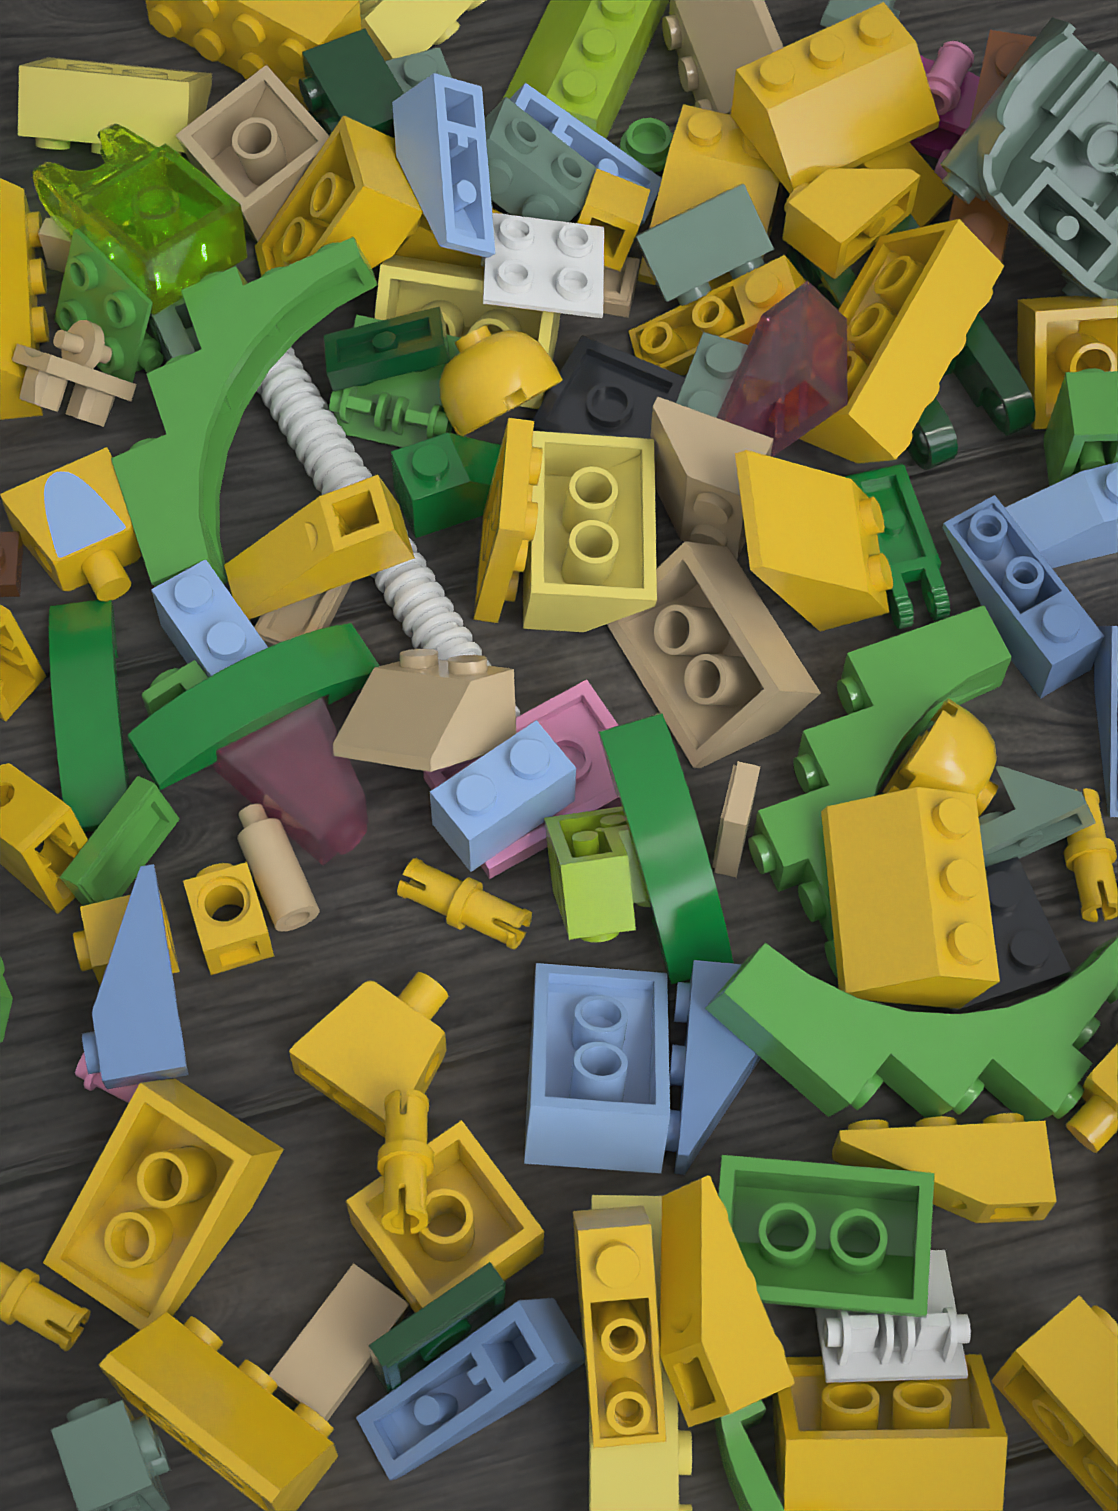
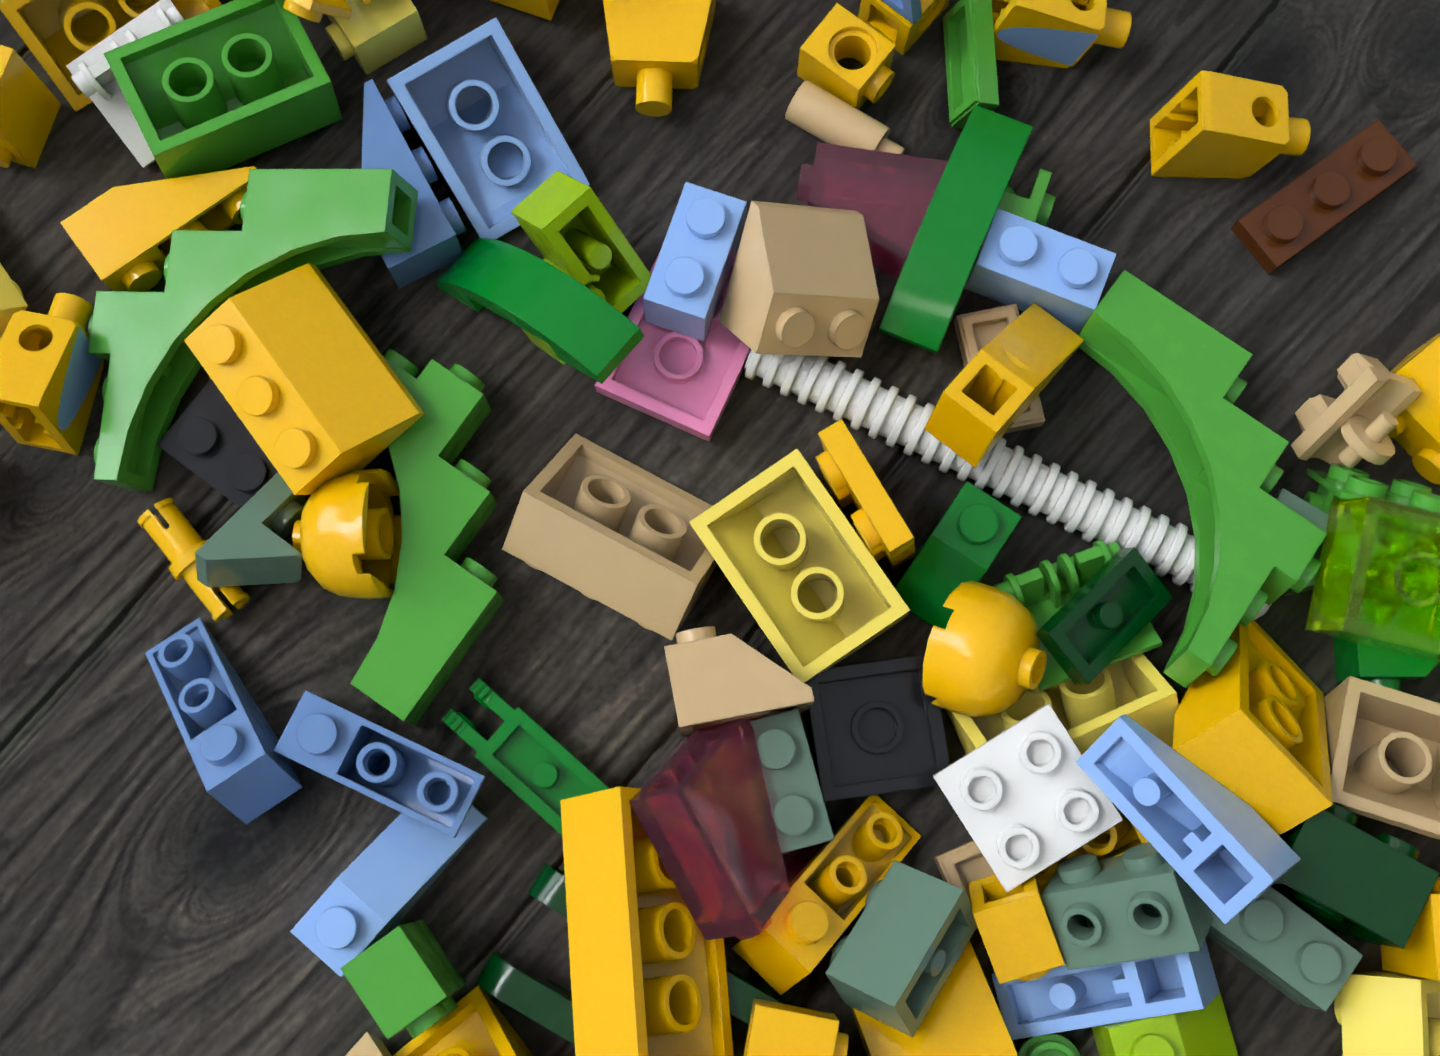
camera: 145 degrees right, 15 degrees up
yellow torso [0,447,141,601] -> none
green slope [49,600,130,833] -> none
yellow pin [397,858,532,950] -> none
tan tile [712,761,761,877] -> none
yellow slope [735,450,893,631] -> none

